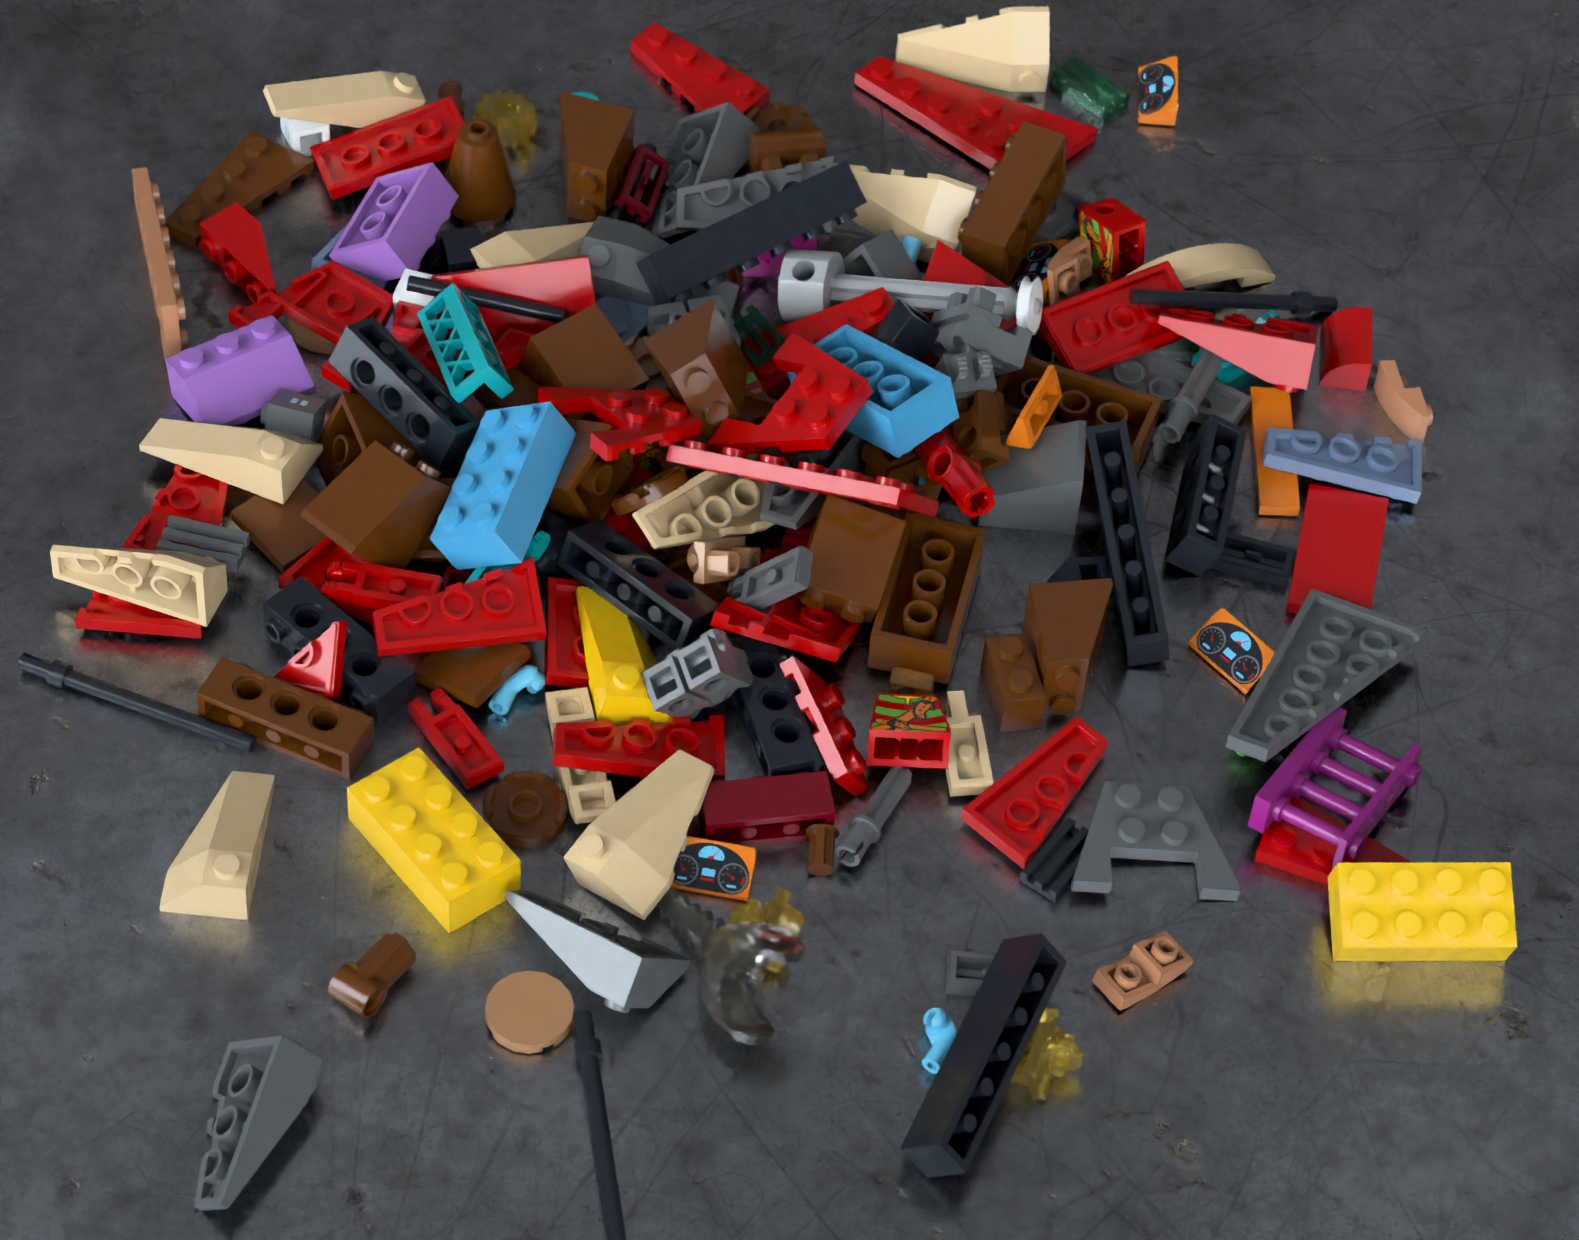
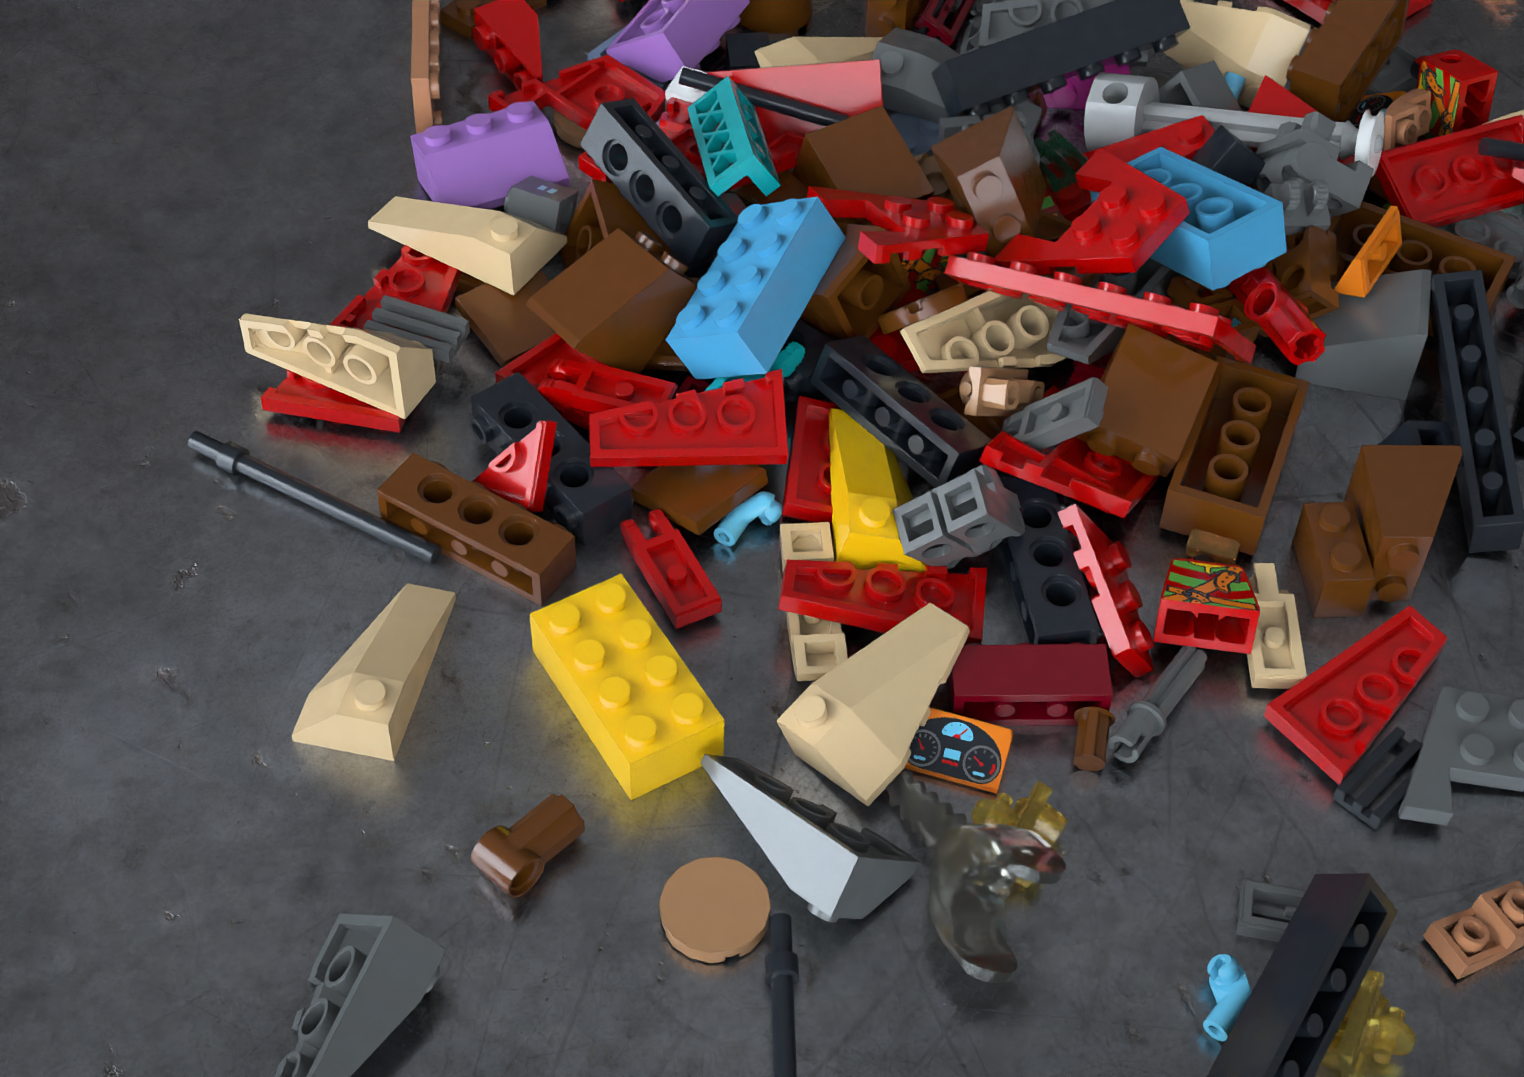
camera: 10 degrees right, 0 degrees up
reddish brown tile [482,771,568,848] -> none

